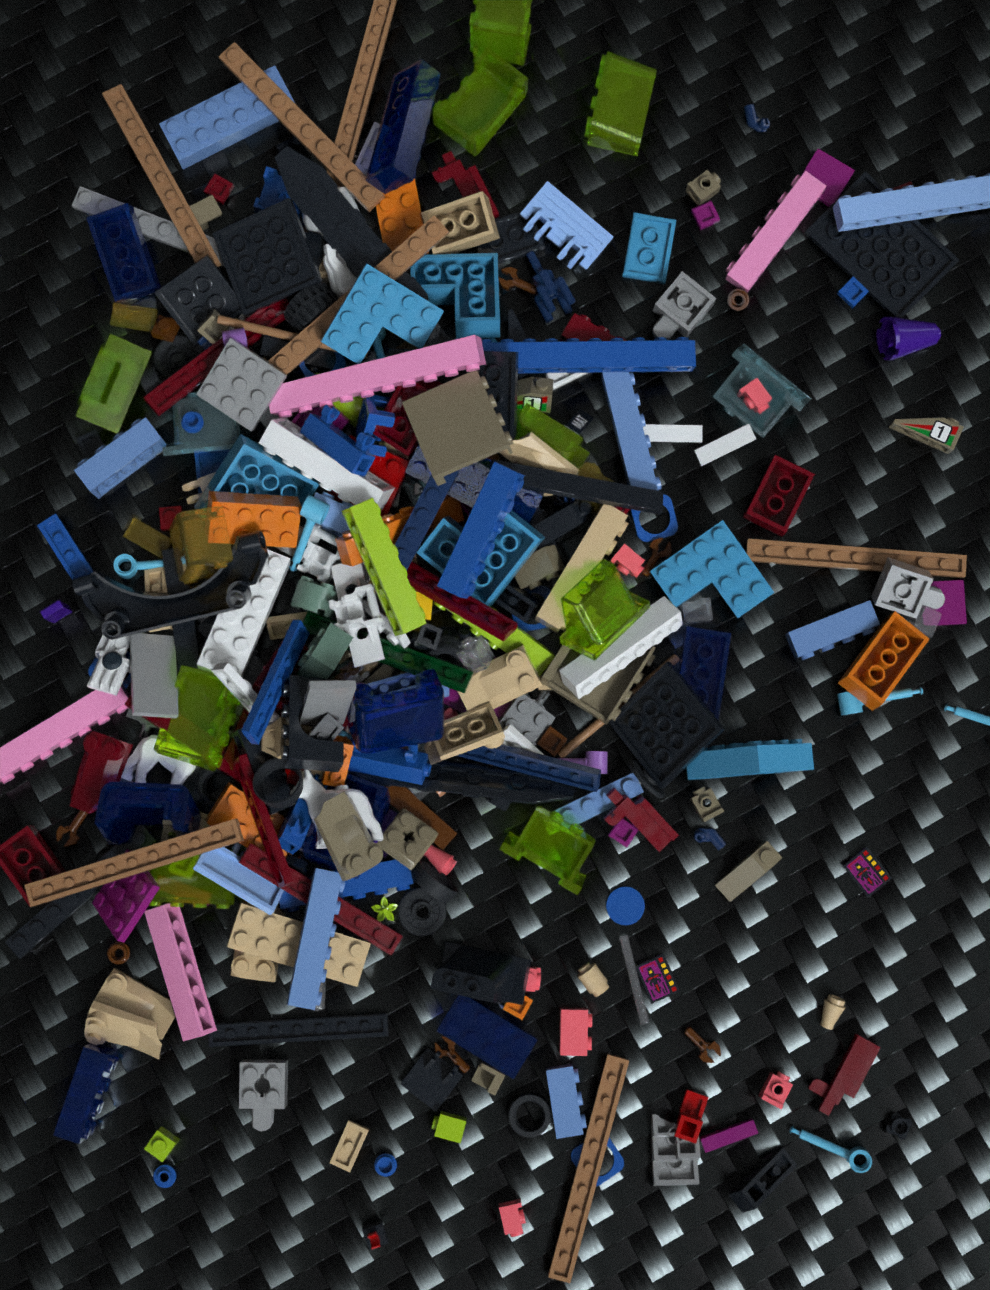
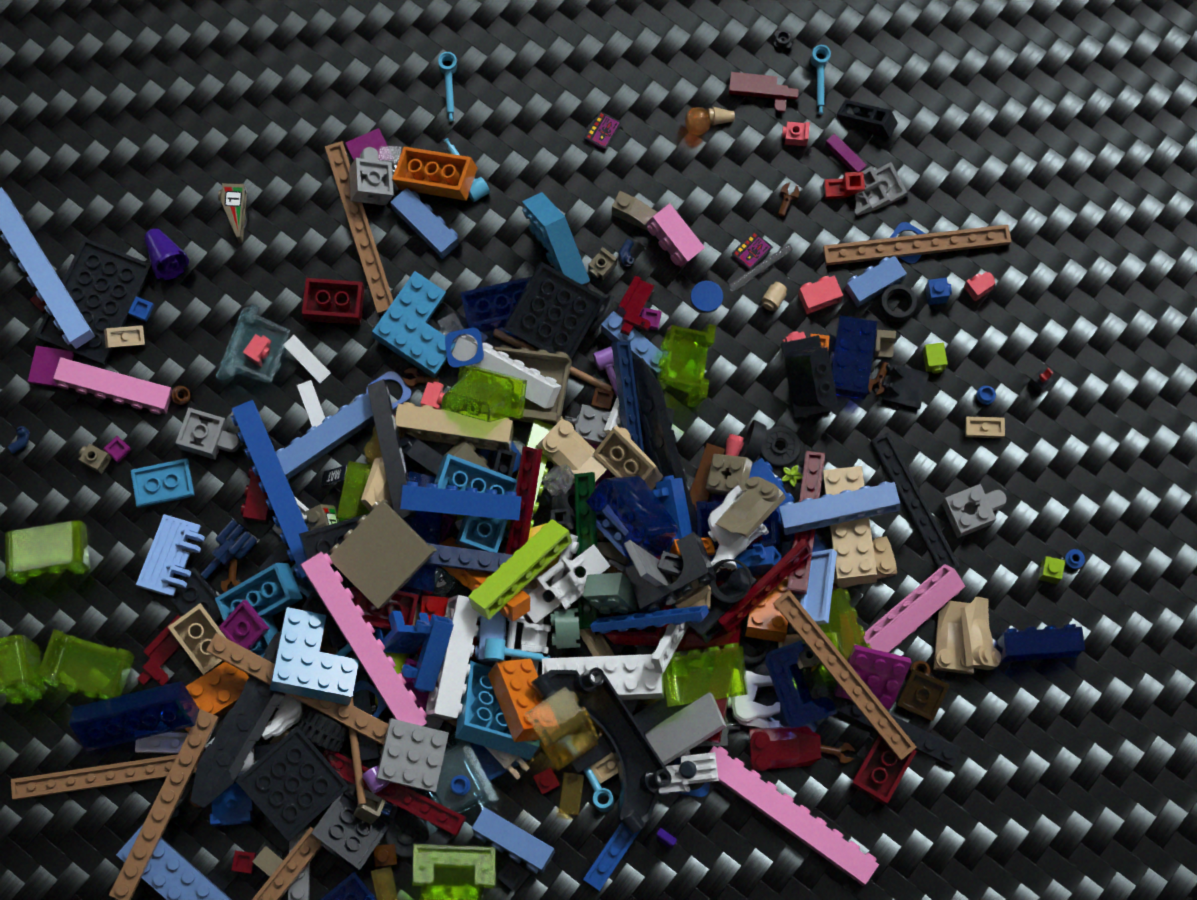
camera: 110 degrees left, 10 degrees down
none -> tan plate [104,326,145,348]
none -> magenta tile [219,600,270,651]
none -> blue piece [445,328,484,368]
none -> bright pink brick [646,203,705,267]
none -> clear orange piece [685,107,711,135]
none -> dark brown plate [896,668,950,721]
none -> blue brick [925,278,952,305]

